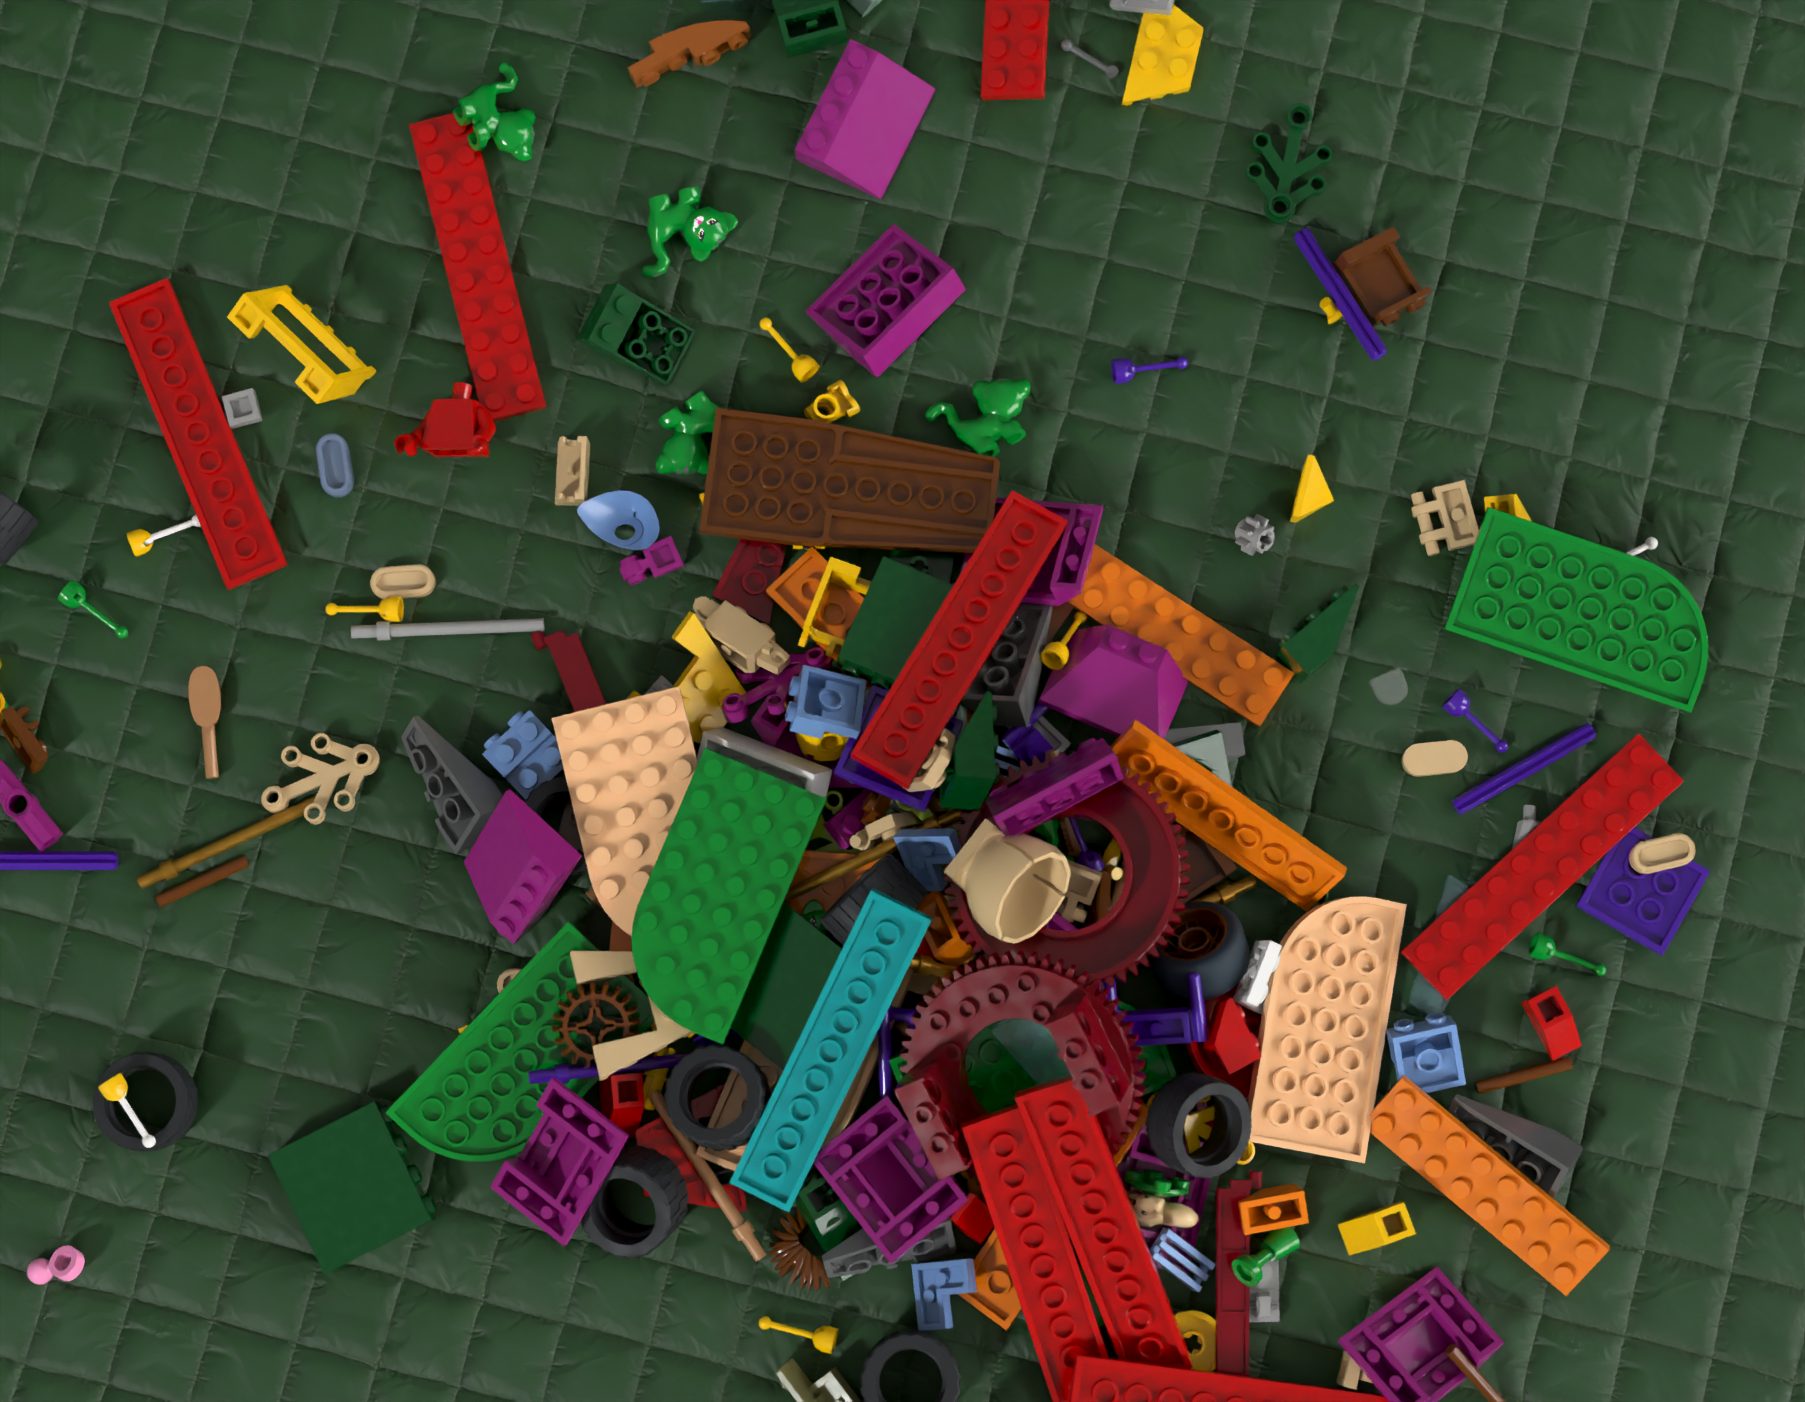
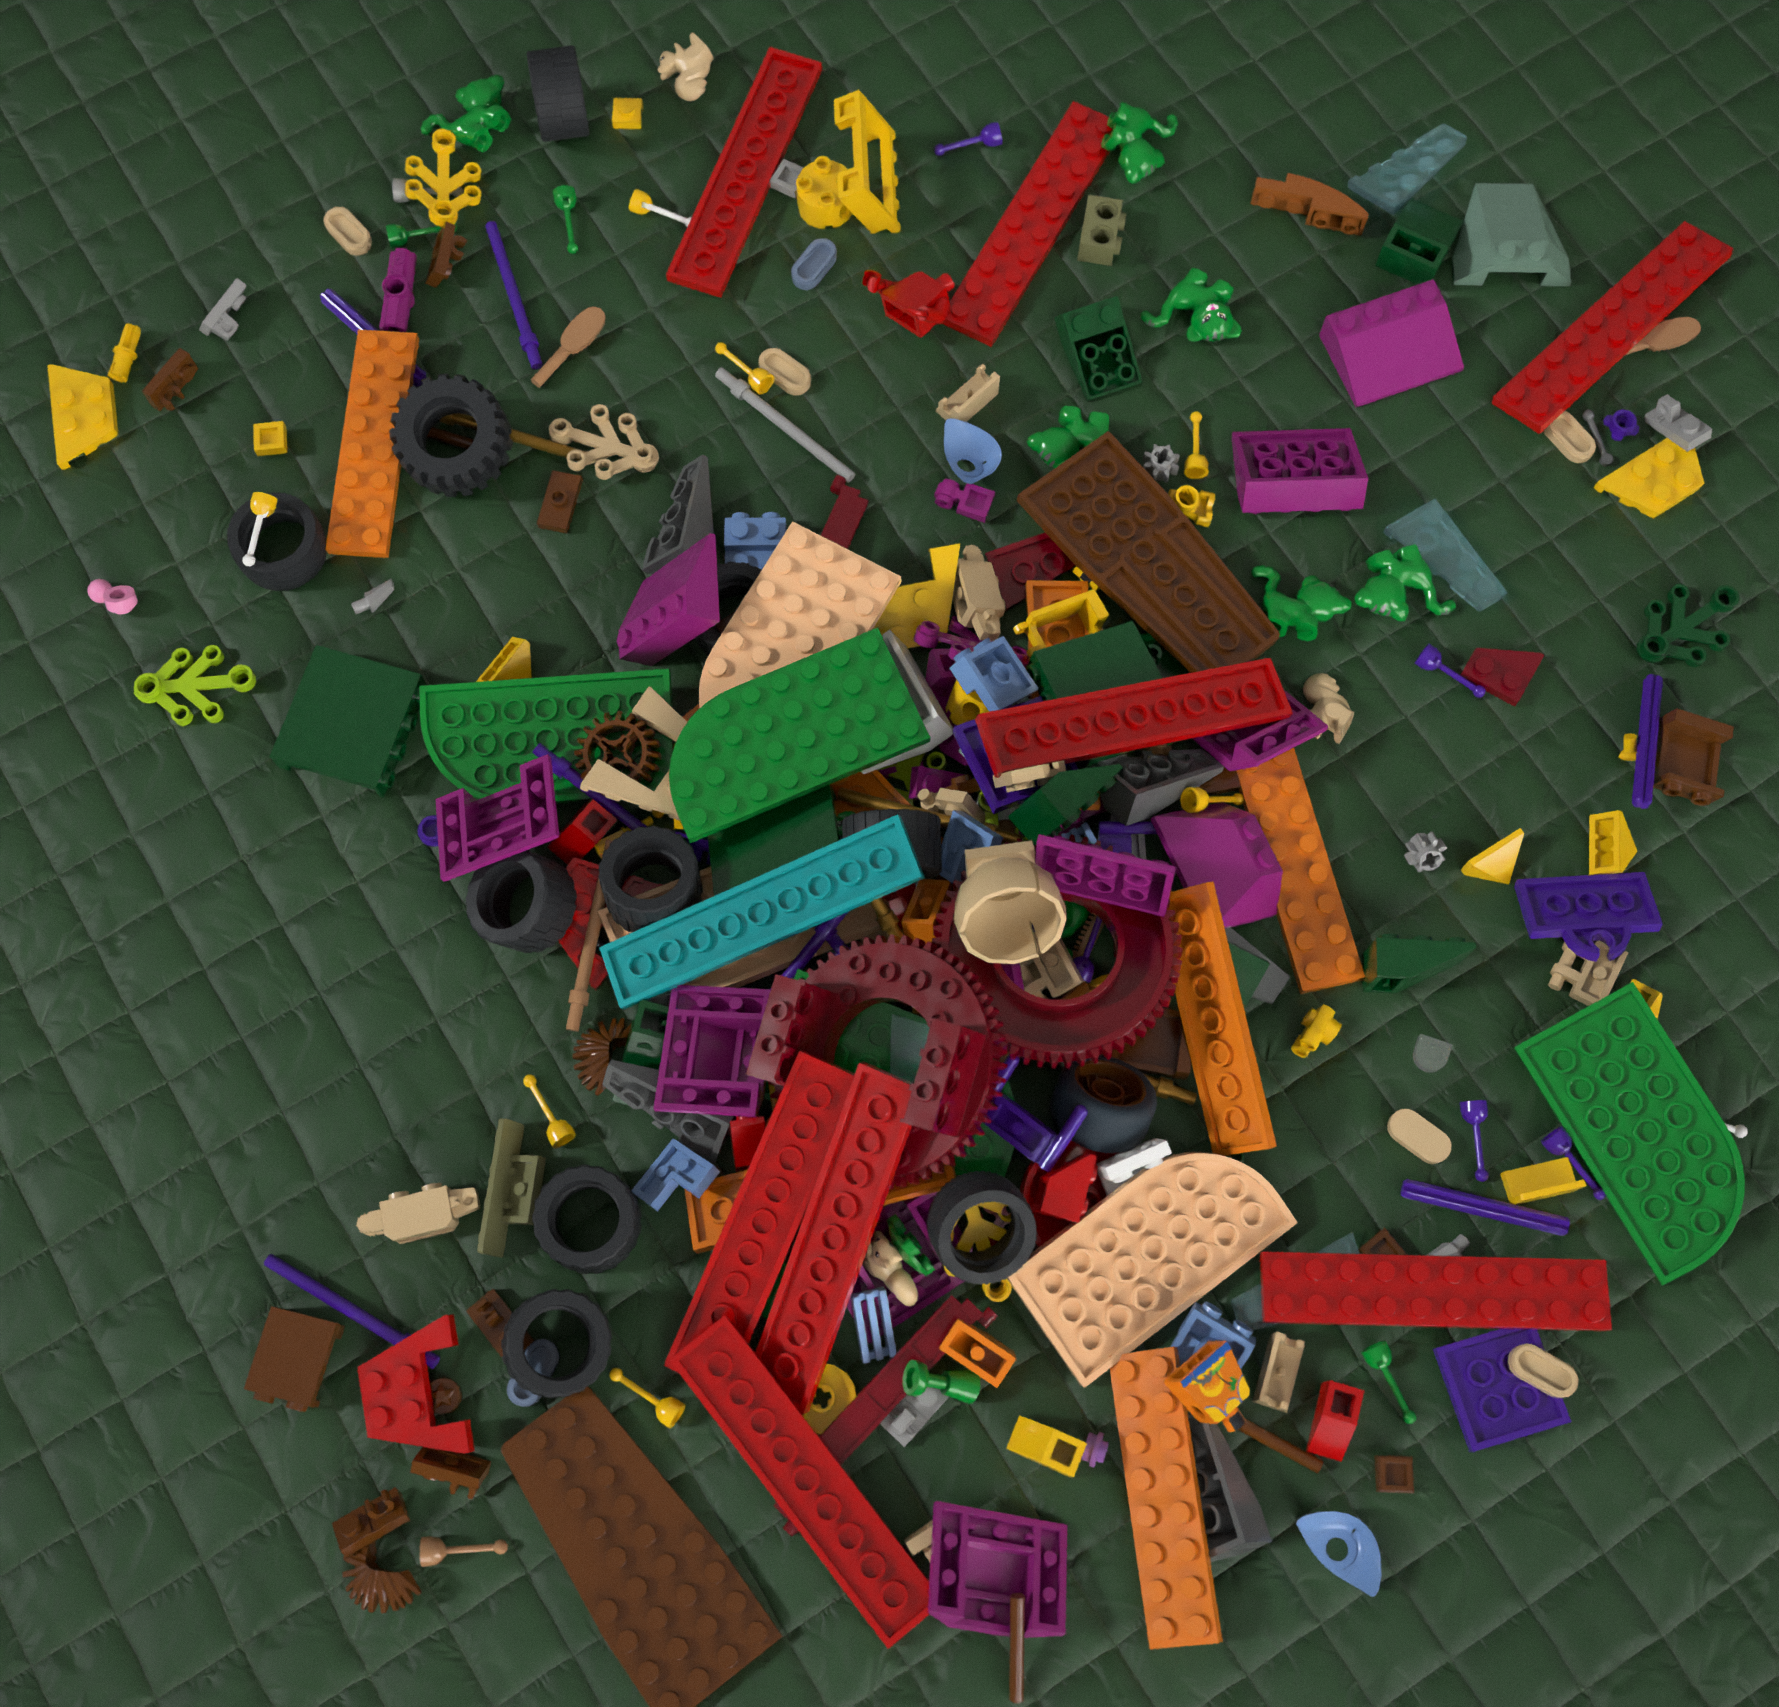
camera: 40 degrees right, 10 degrees down
none -> lime plant [134,645,256,726]
none -> yellow plate [253,421,287,456]
none -> orange plate [325,329,419,558]
none -> light grey bar [351,579,394,615]
none -> black tyre [389,373,513,497]
none -> dark purple plate [418,815,438,847]
none -> yellow slope [476,637,532,682]
none -> dark purple bar [485,221,543,370]
none -> reddish brown plate [537,470,583,534]
none -> yellow plate [612,98,643,129]
none -> tan animal [658,33,713,101]
none -> yellow brick [796,156,852,229]
none -> dark purple hinge [934,122,1003,156]
none -> olive brick [1077,195,1126,266]
none -> medium lavender plate [1082,1432,1109,1468]
none -> light grey gear [1143,444,1179,483]
none -> orange torso [1163,1341,1250,1432]
none -> tan hinge [1252,1332,1305,1413]
none -> yellow plate [1291,1004,1342,1058]
none -> medium blue piece [1297,1511,1381,1596]
none -> tan animal [1302,673,1354,744]
none -> green animal [1355,544,1456,621]
none -> reddish brown tile [1357,1228,1408,1255]
none -> reddish brown tile [1375,1455,1414,1493]
none -> clear light blue wing [1383,499,1507,612]
none -> dark red wing [1460,648,1544,707]
none -> yellow panel [1500,1157,1586,1205]
none -> dark purple plate [1514,872,1663,962]
none -> dark purple hinge [1541,1126,1606,1200]
none -> tan tile [1544,411,1596,463]
none -> yellow slope [1589,810,1637,875]
none -> dark purple plate [1603,409,1639,441]

